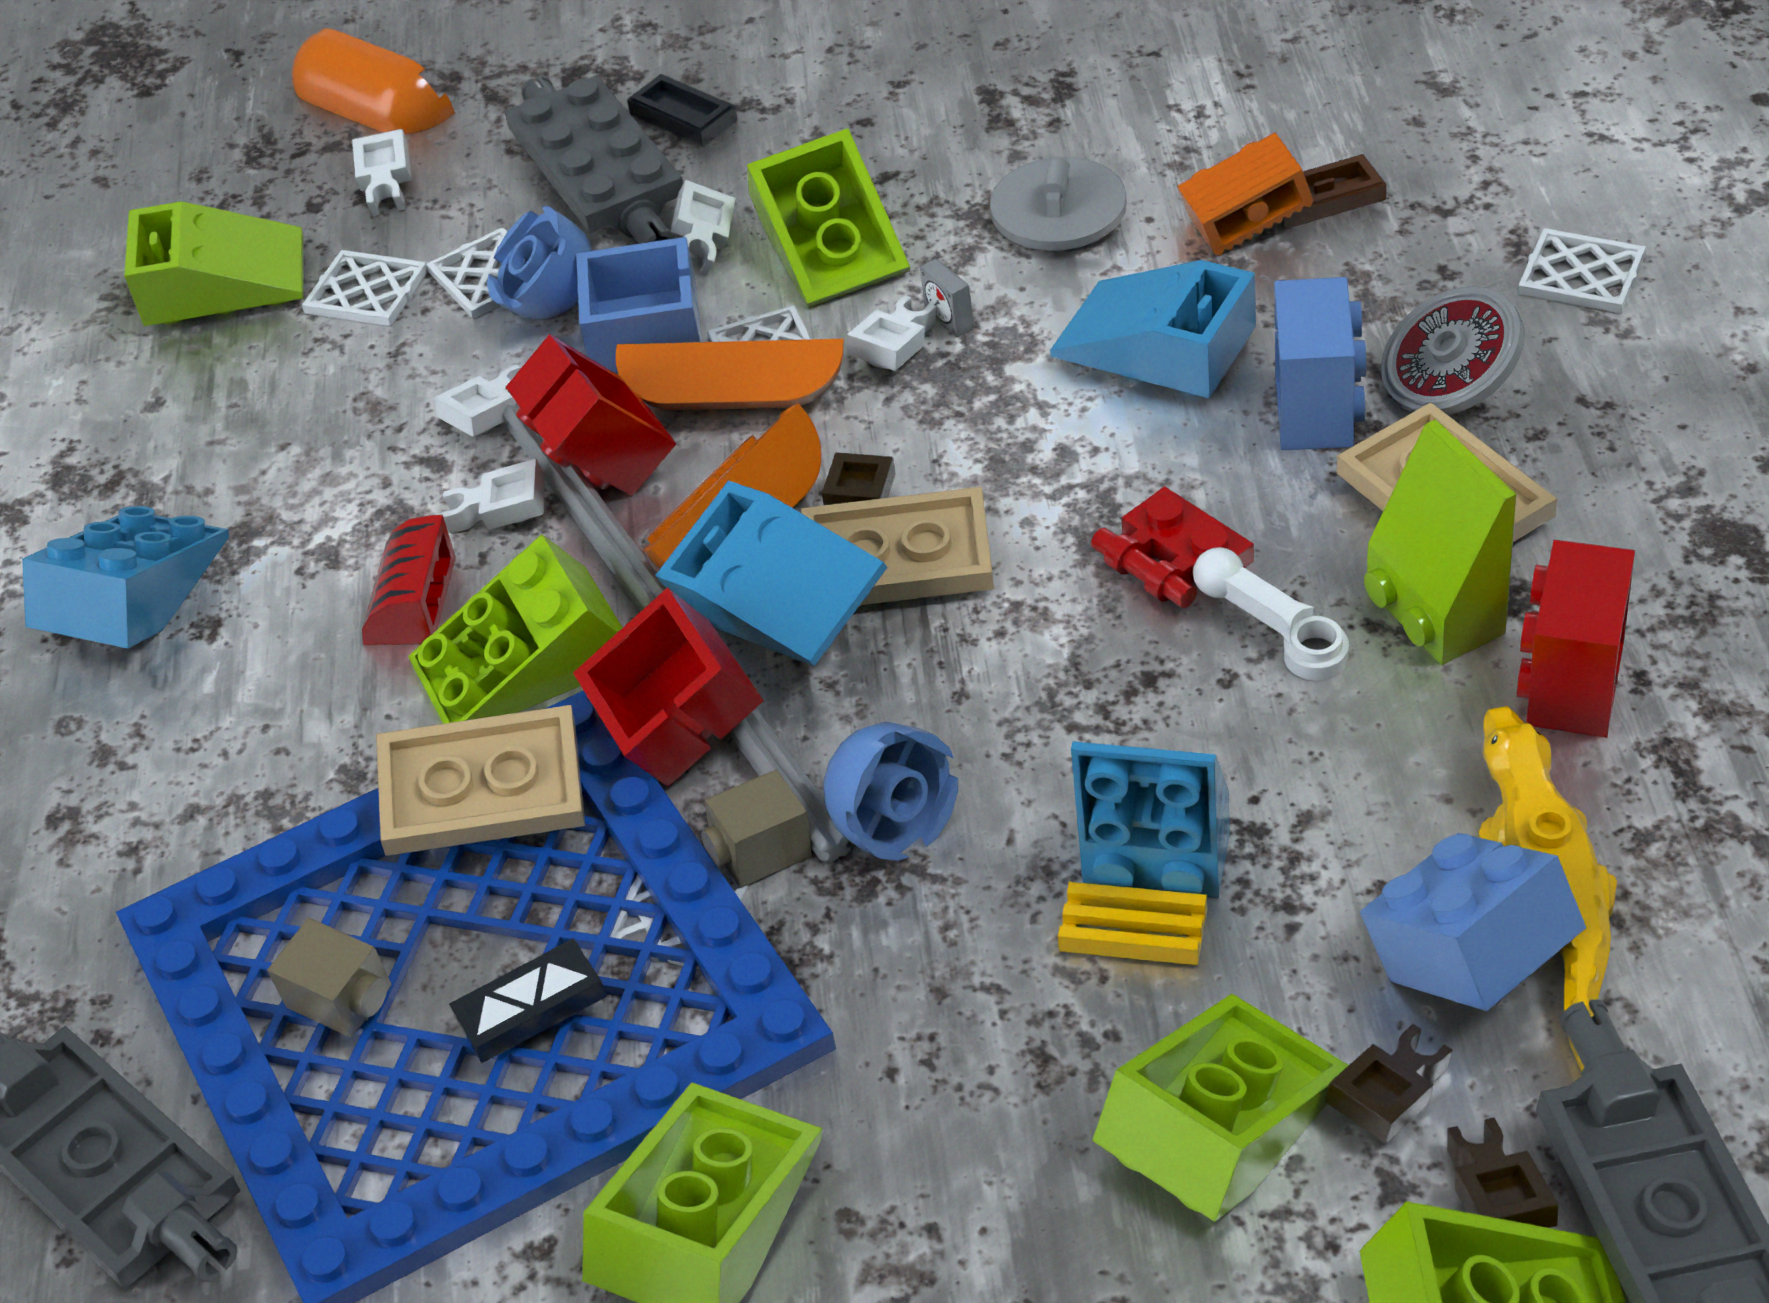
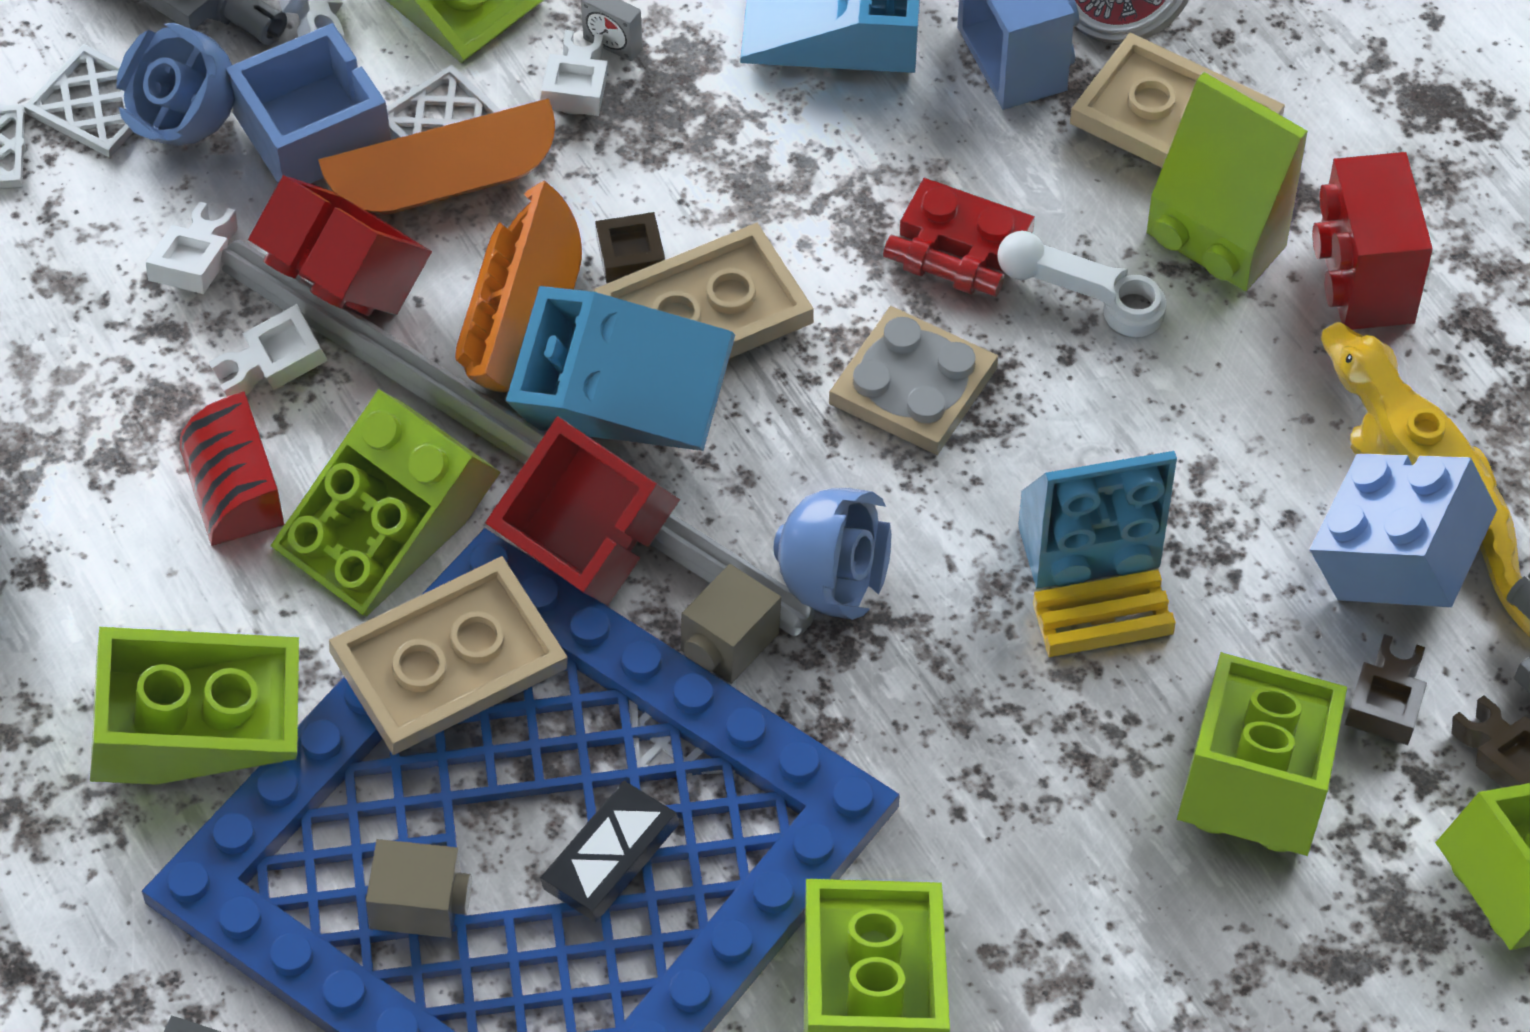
camera: 30 degrees left, 10 degrees up
none -> lime slope [90,626,299,785]
none -> piece [829,305,998,456]

